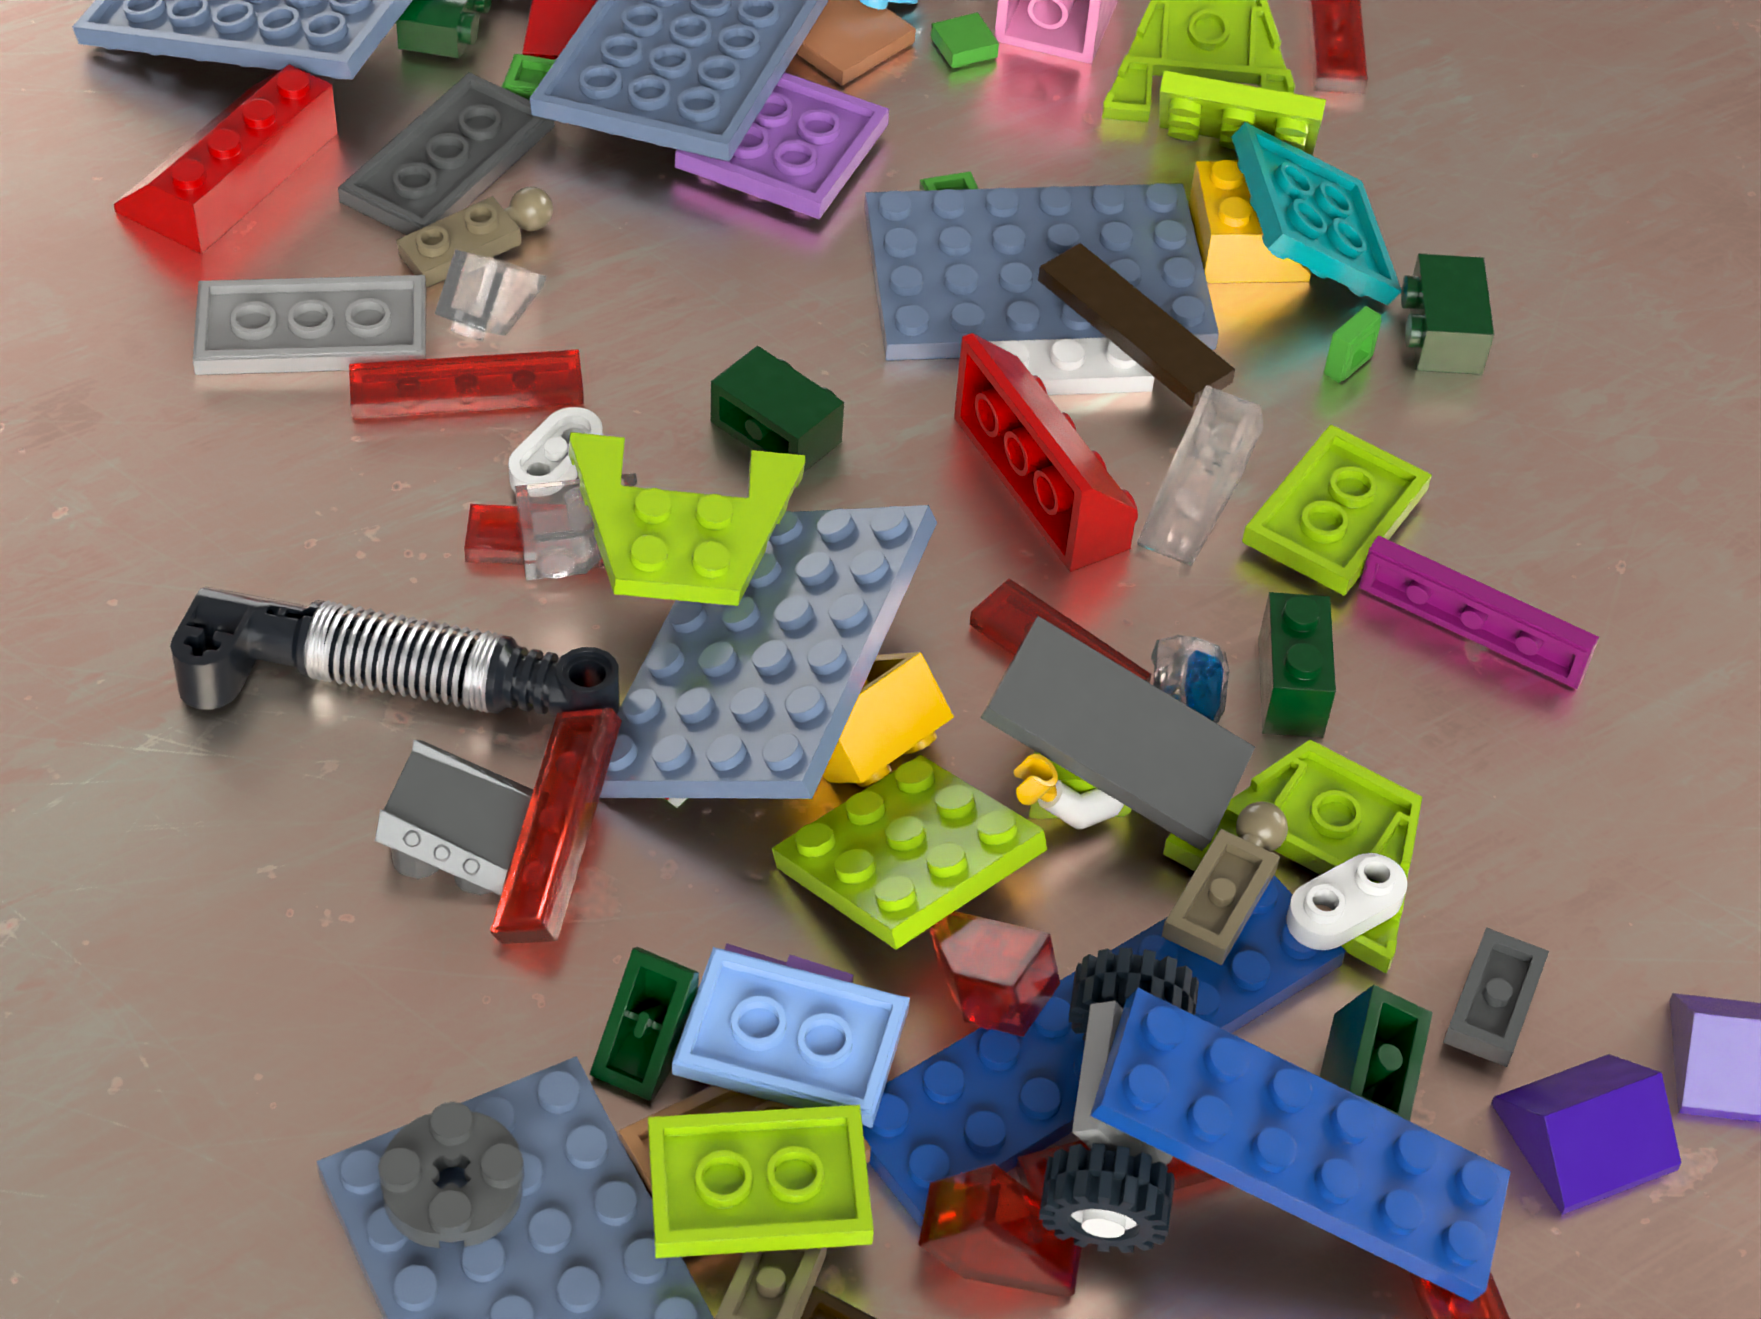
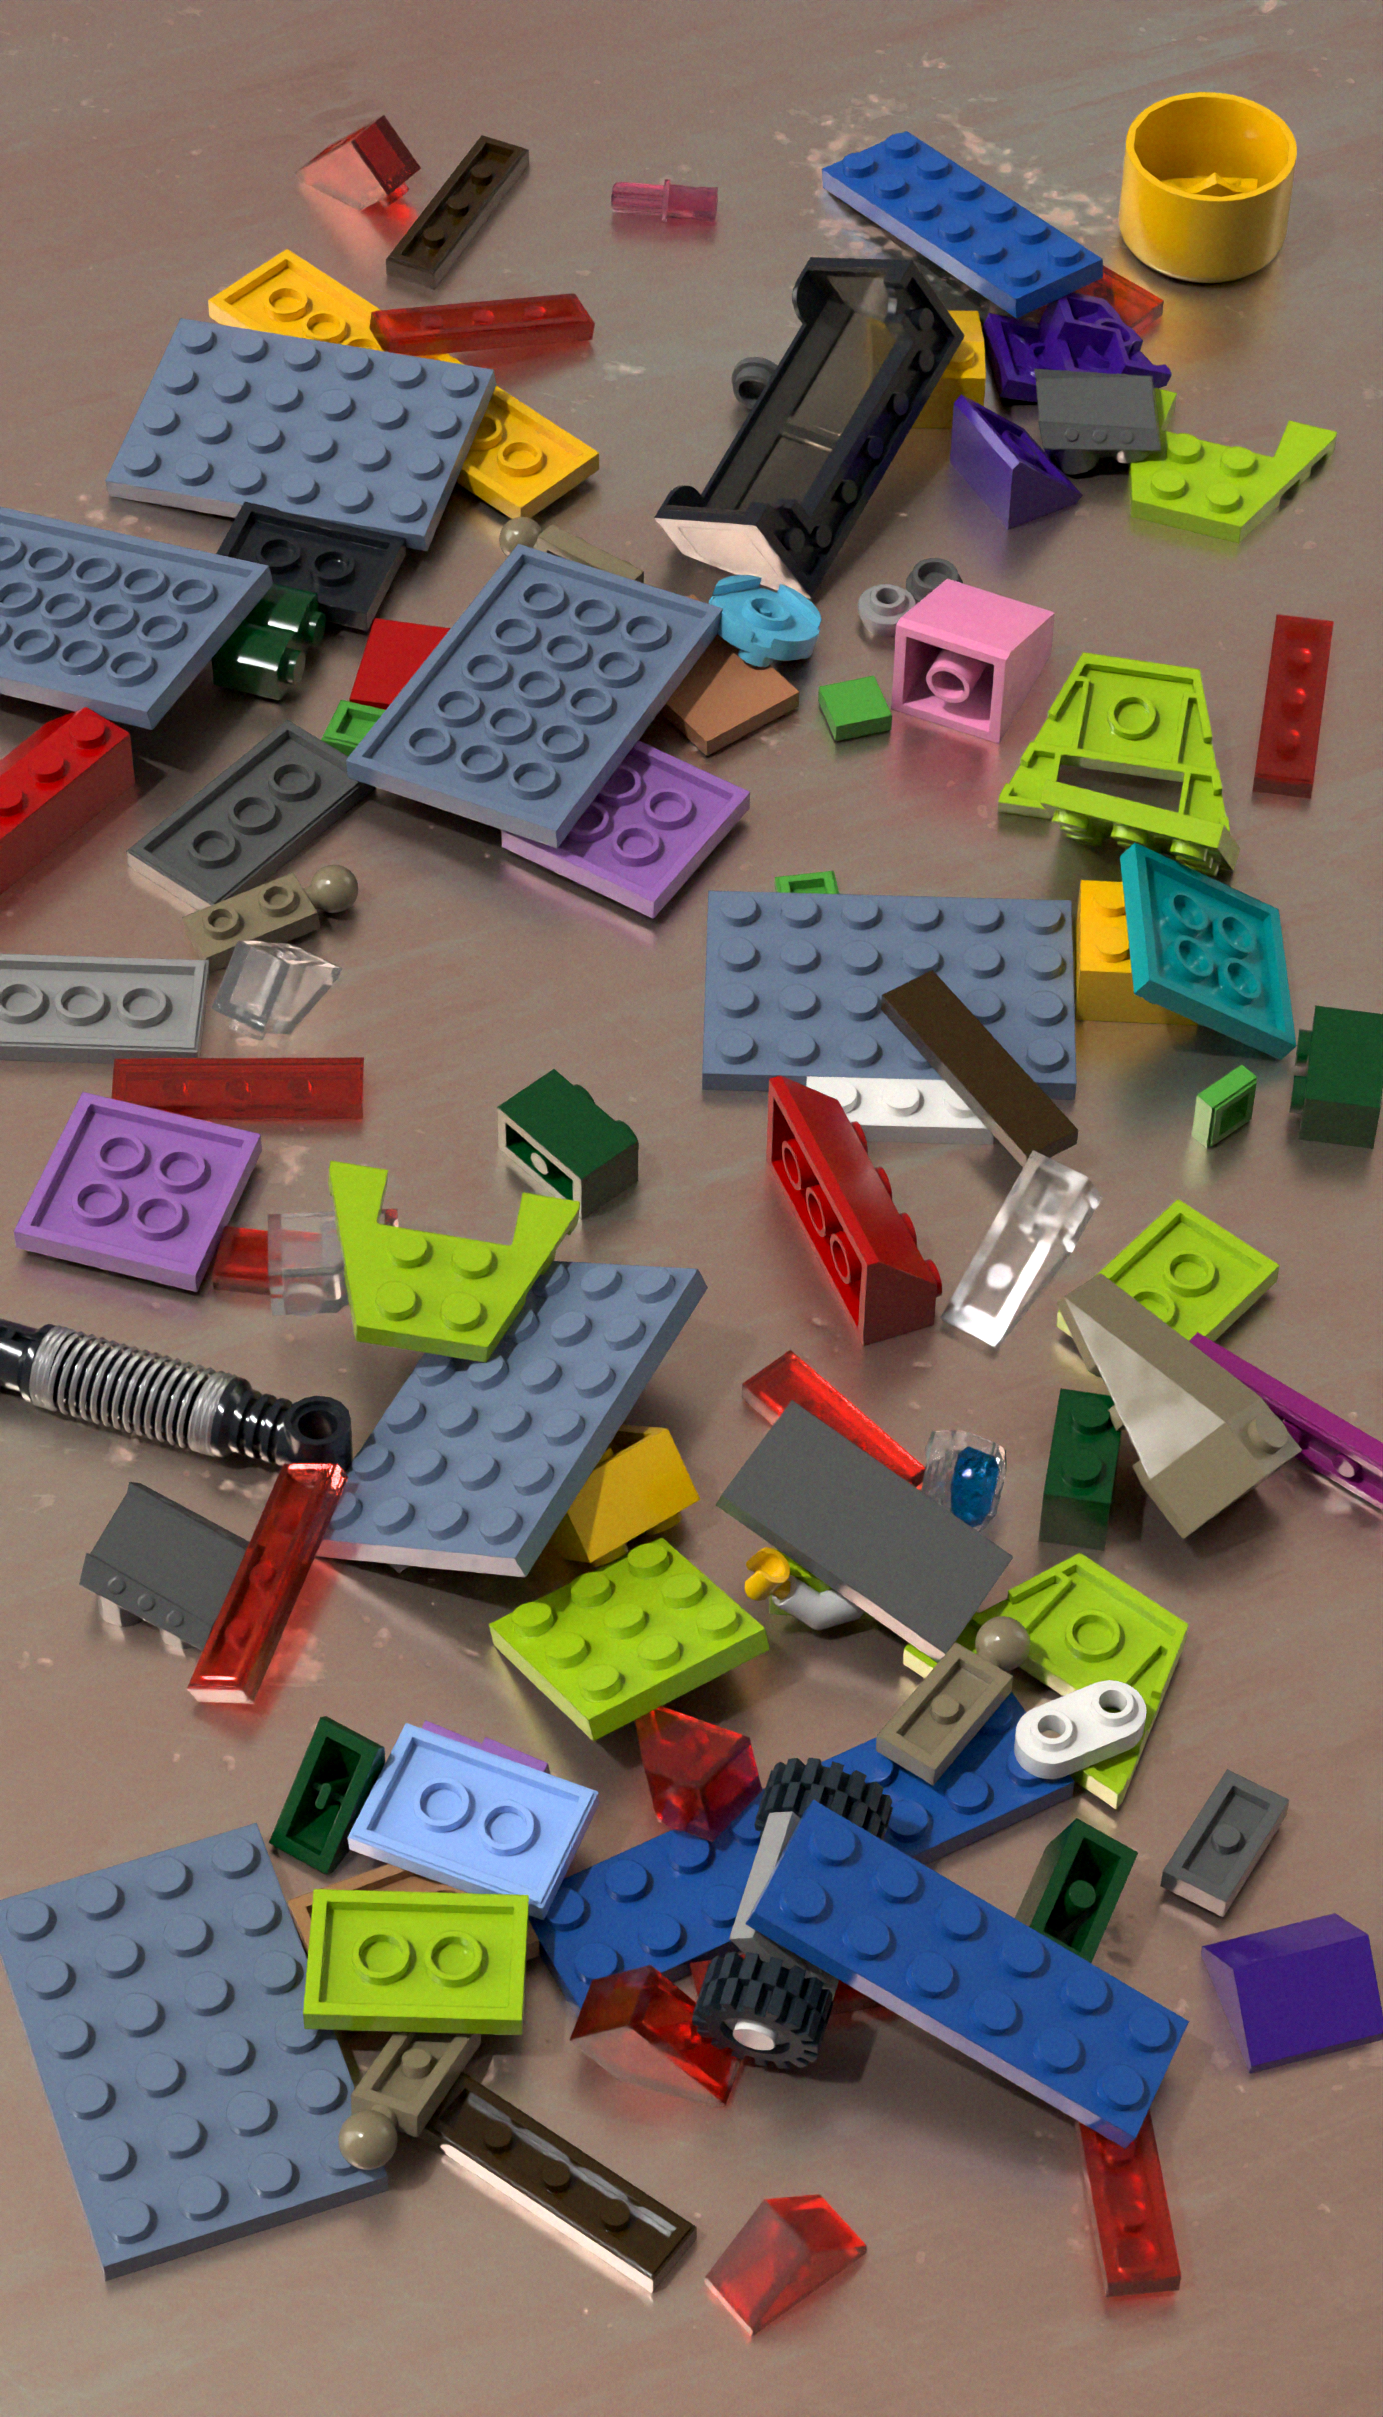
camera: 10 degrees right, 0 degrees up
dark grey plate [378,1102,524,1248] -> none
white plate [508,407,603,501] -> none
none -> medium lavender plate [14,1092,262,1292]
none -> dark tan wedge [1057,1273,1302,1539]

